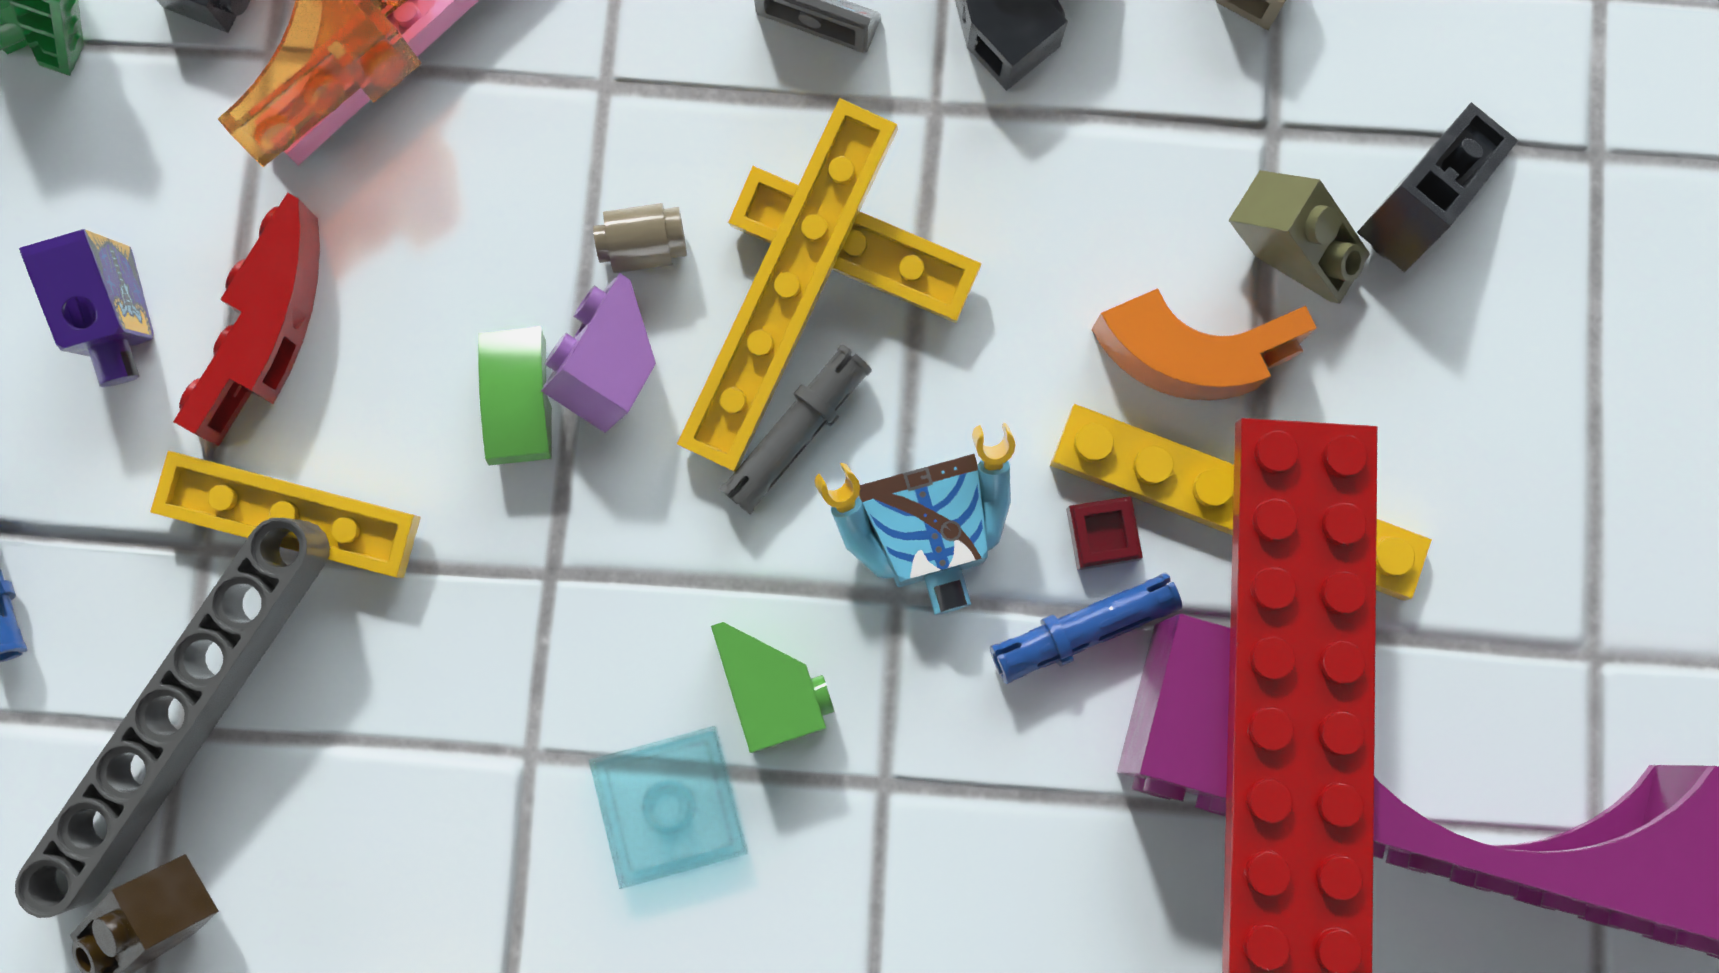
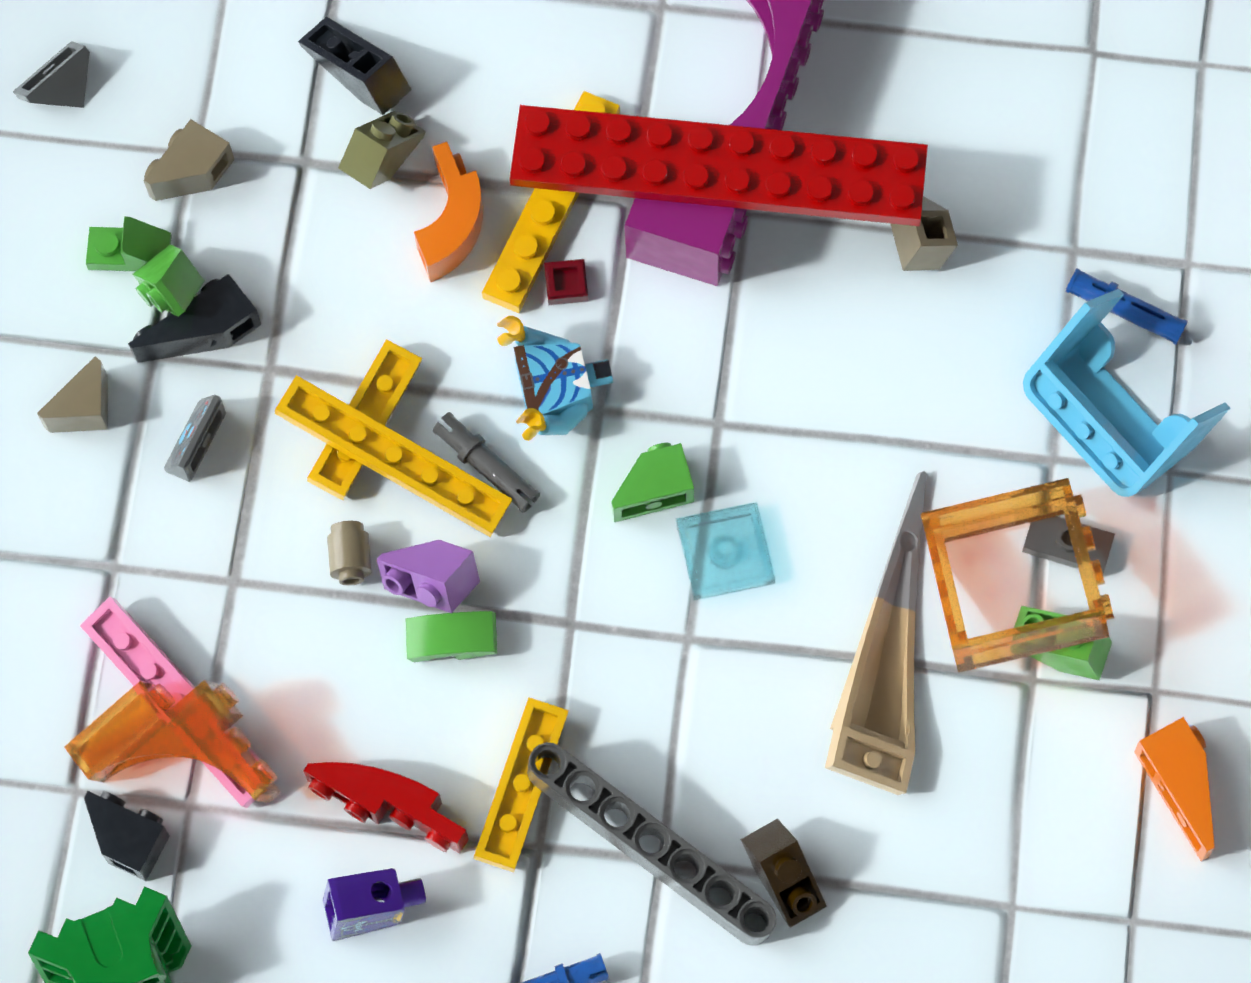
camera: 80 degrees left, 10 degrees down
blue pin [990,573,1182,685] -> none

